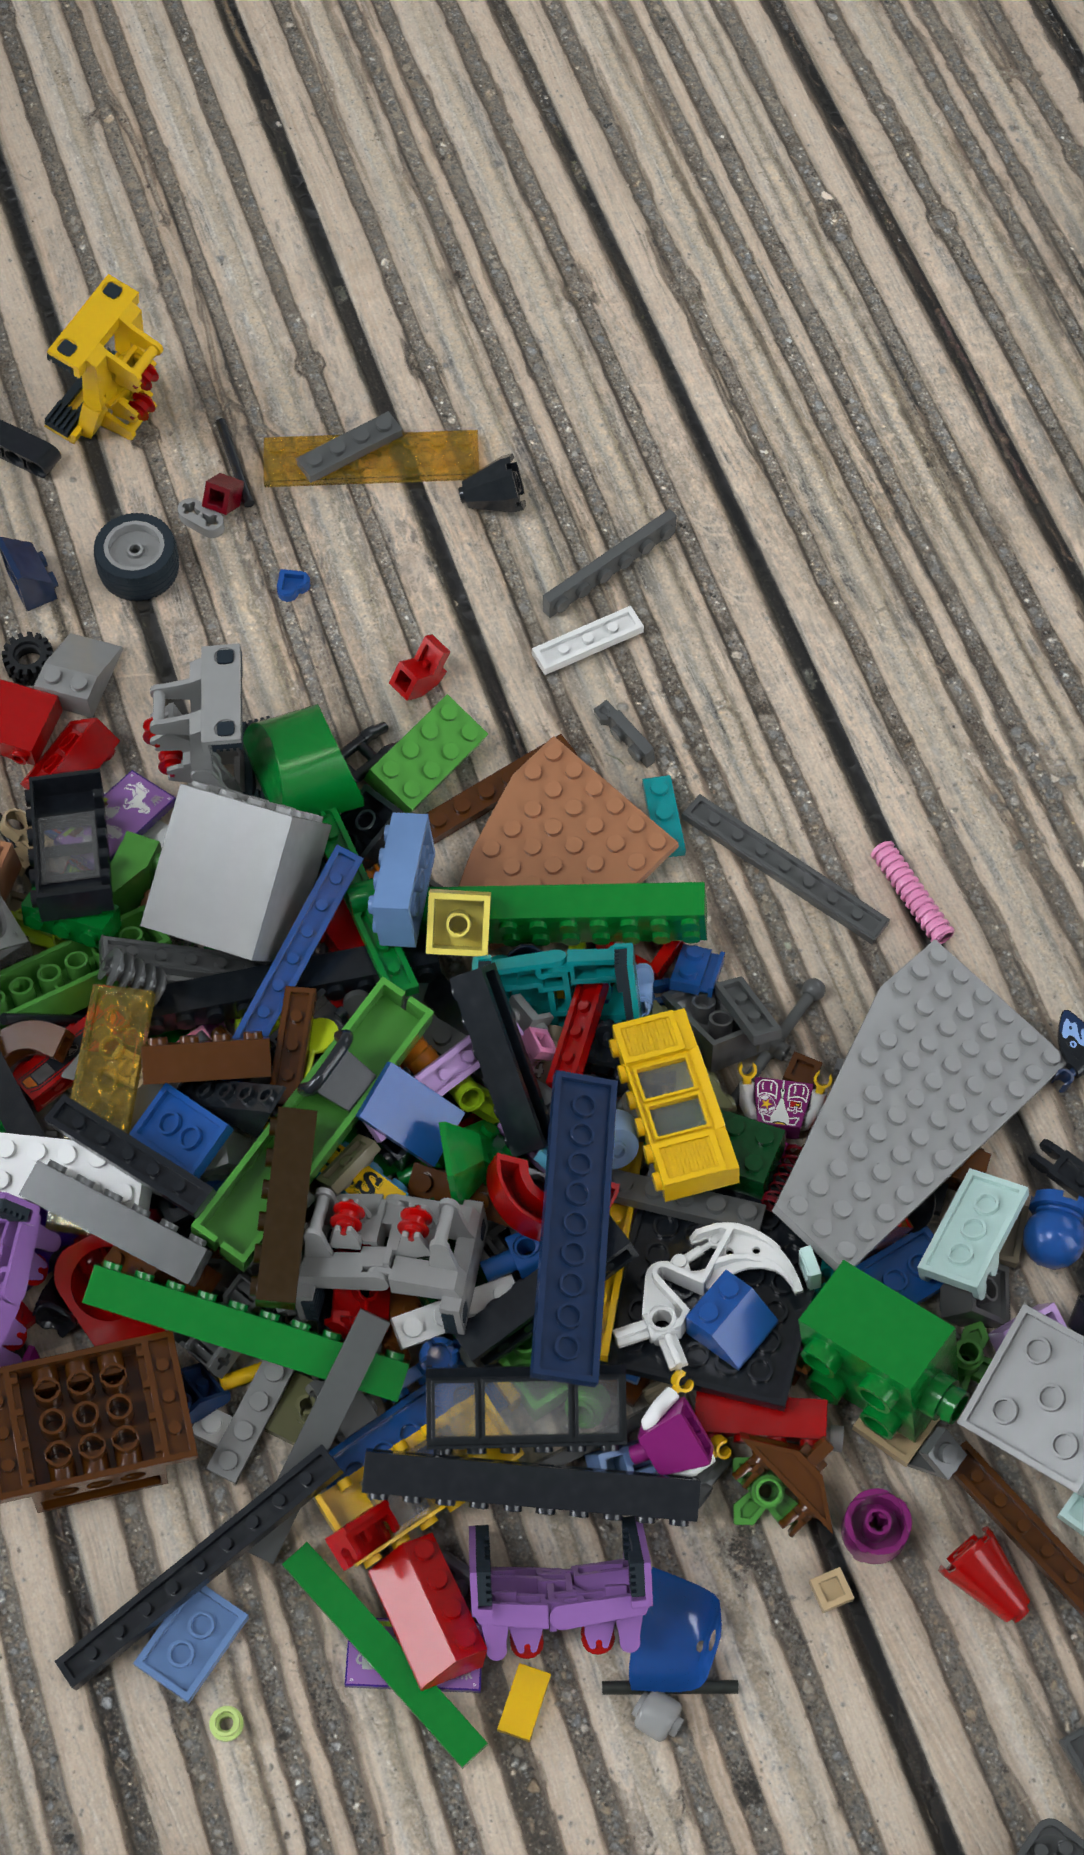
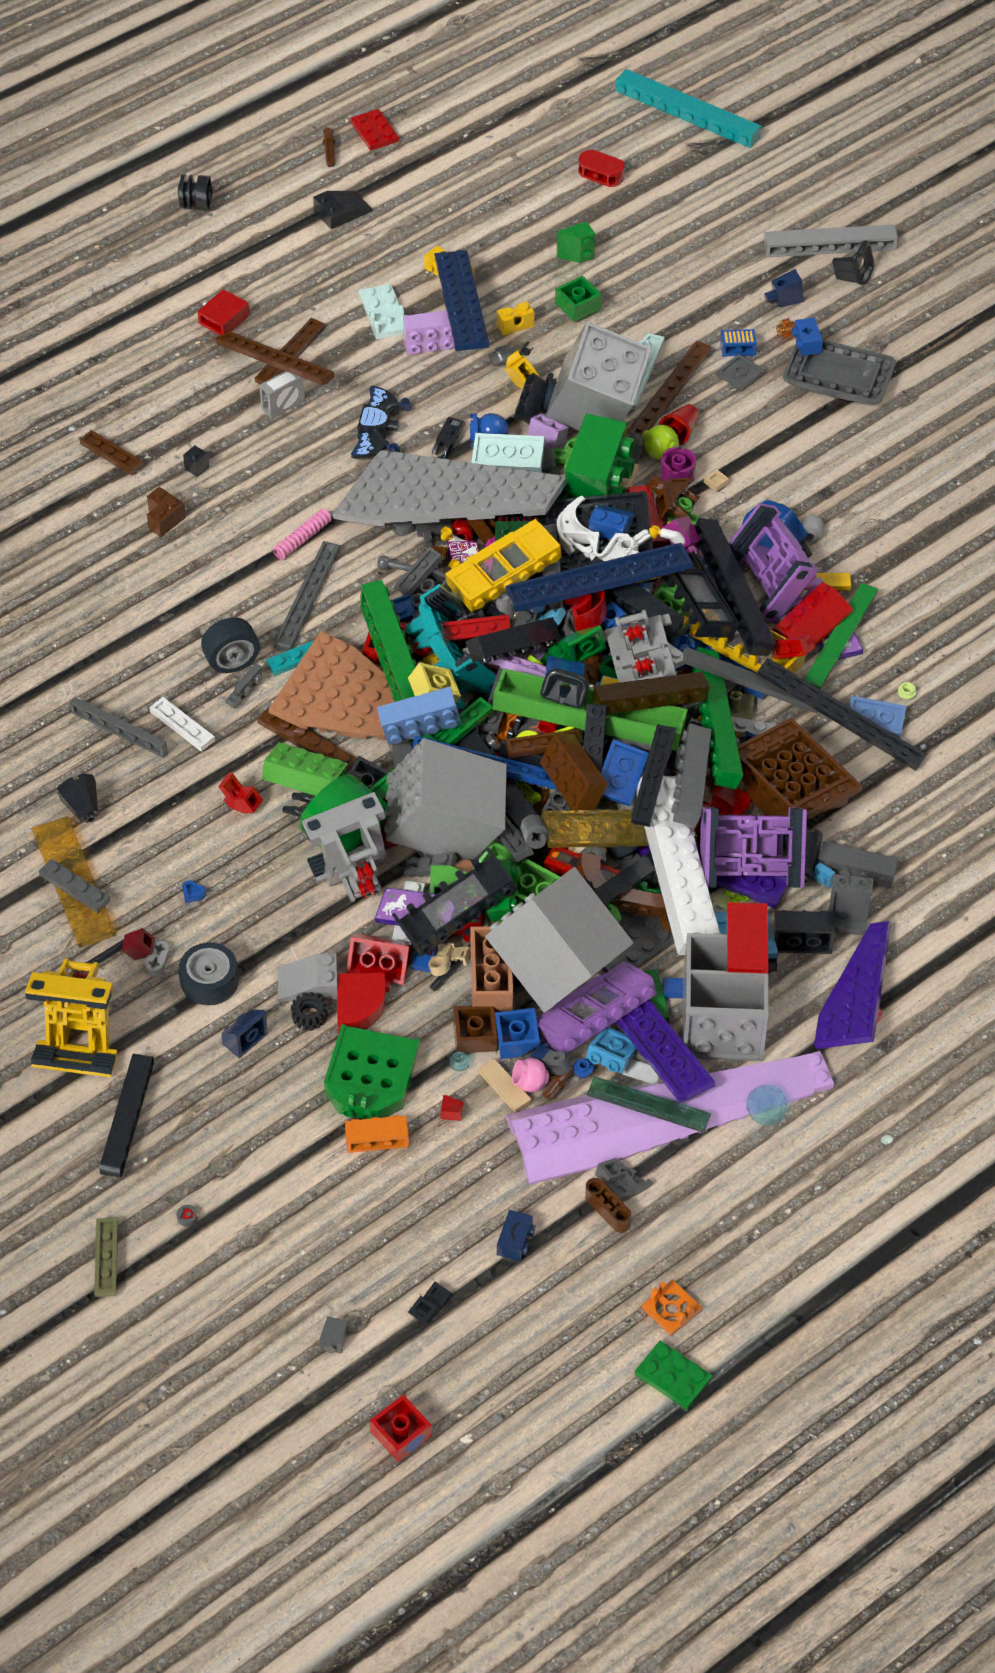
camera: 110 degrees left, 10 degrees down
light aqua tile [799,1245,821,1290] -> none
none -> reddish brown brick [147,486,186,537]
none -> black wheel [201,617,260,674]
none -> lime brick [642,425,679,460]

